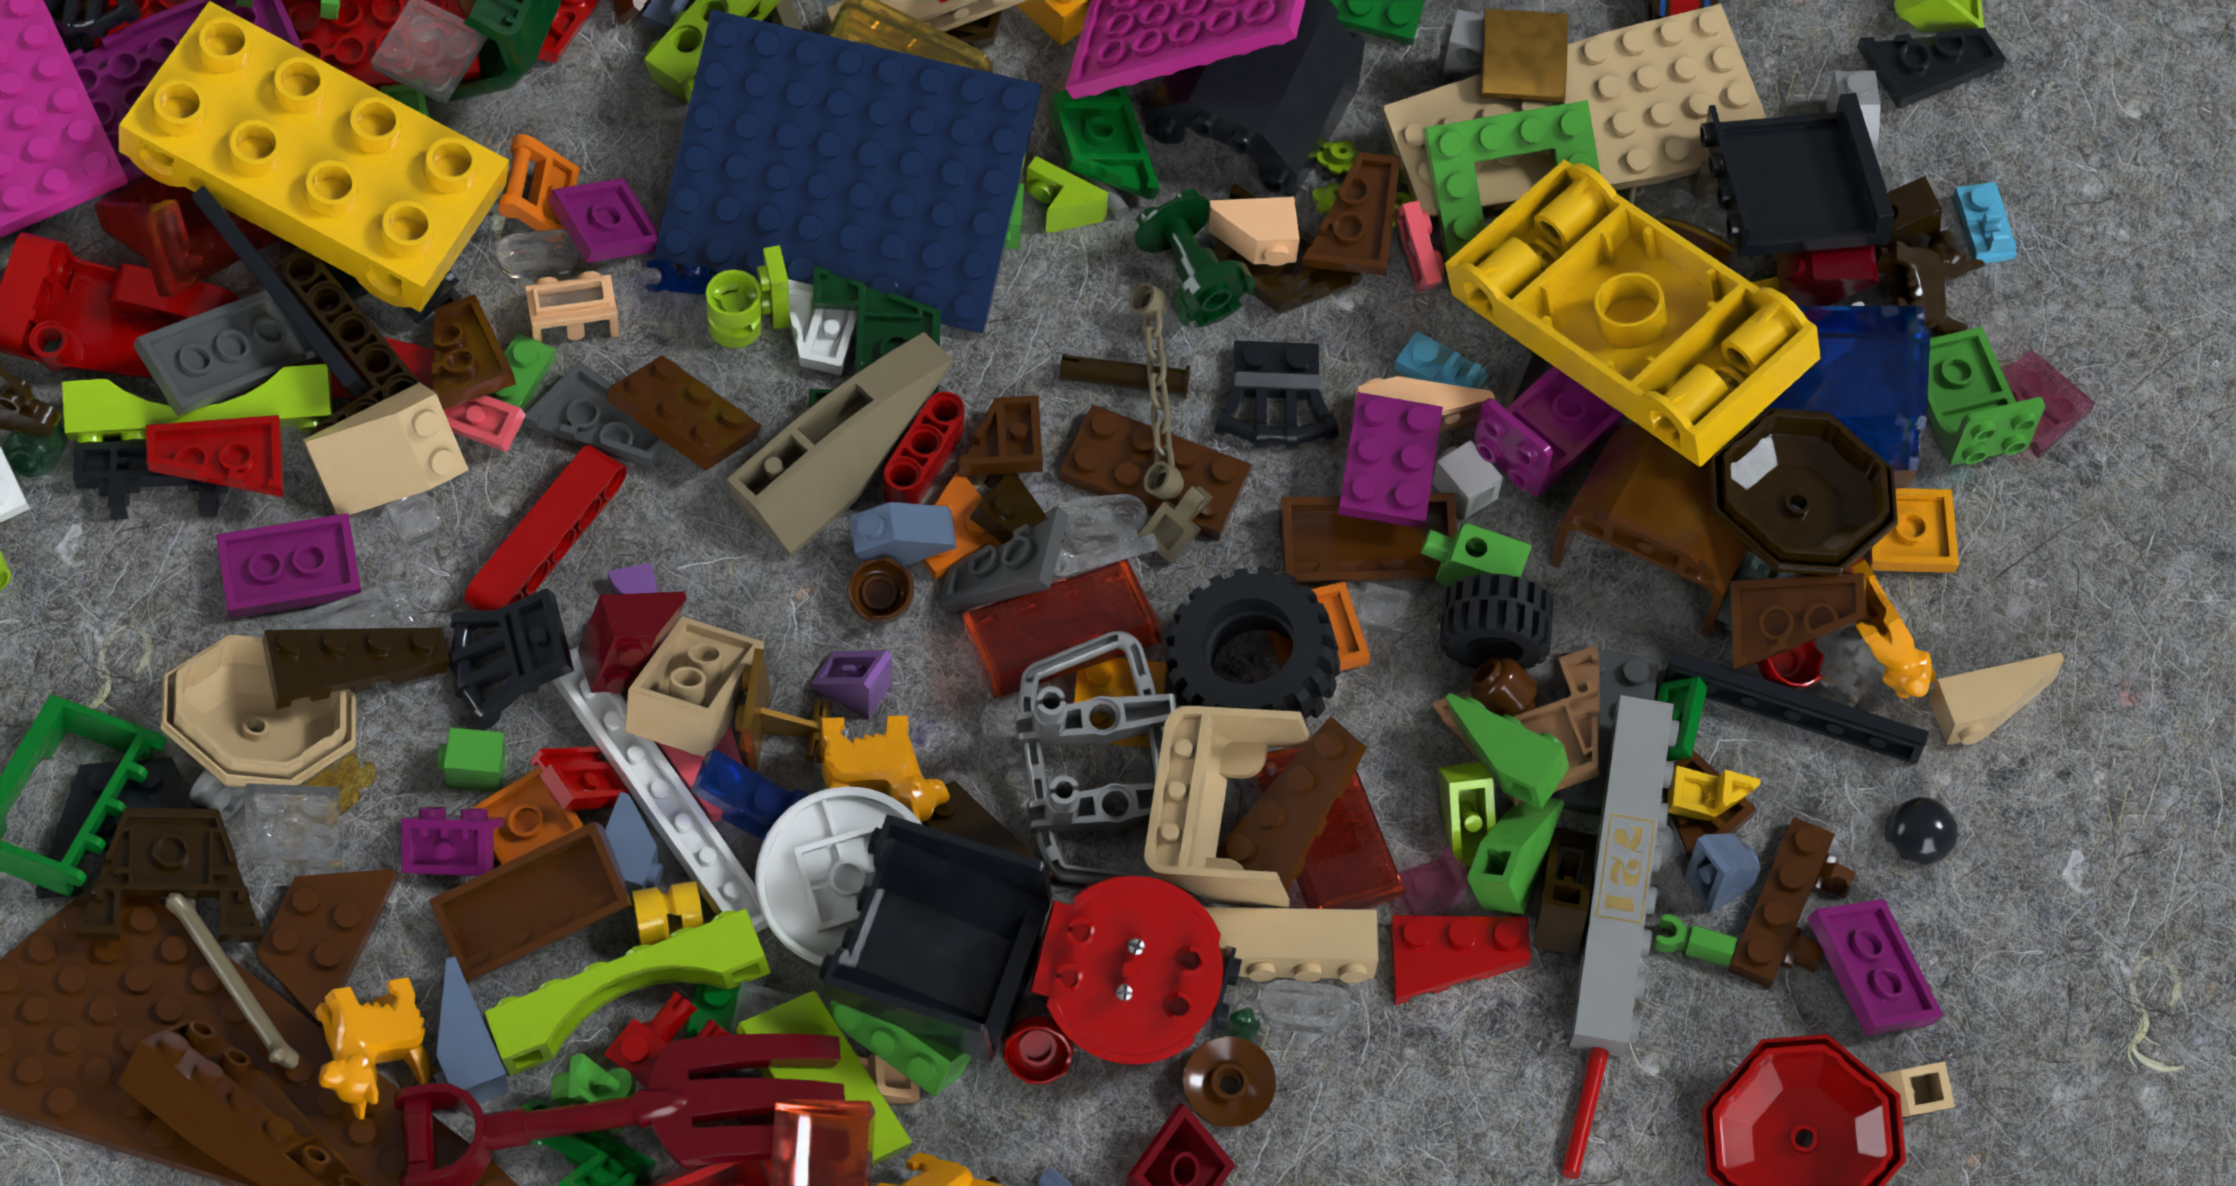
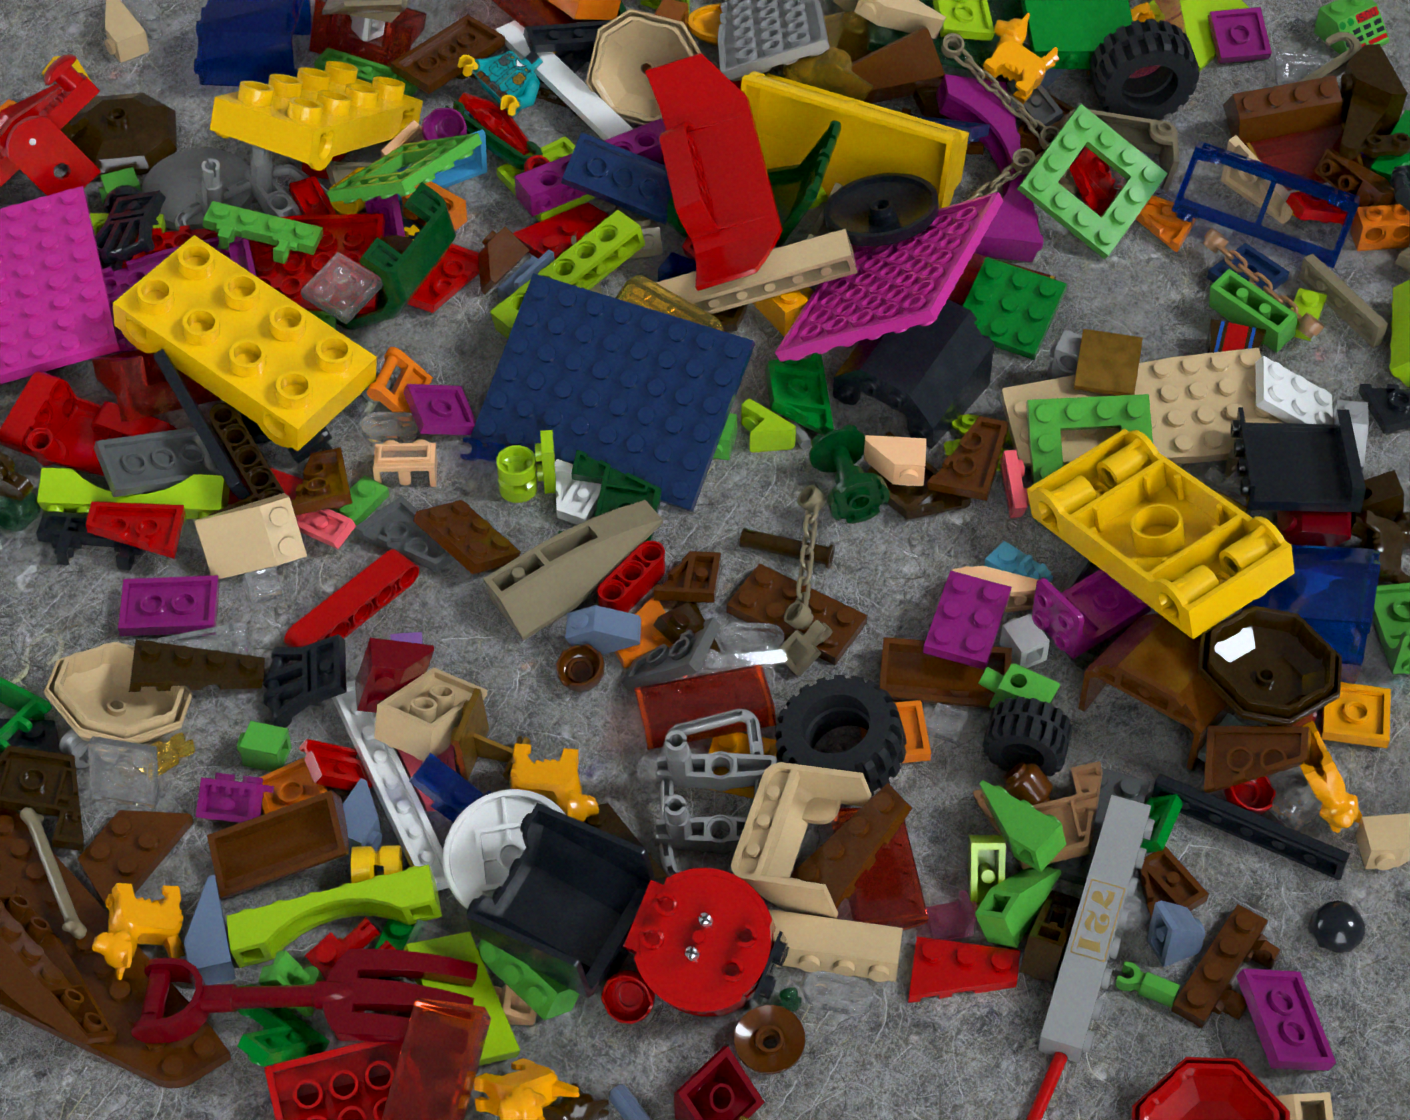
camera: 15 degrees right, 10 degrees down
medium lavender slope [809,650,892,719] -> none
black plate [1214,340,1339,449] -> none
yellow slope [1667,766,1761,821] -> none
none -> white plate [1255,356,1333,424]

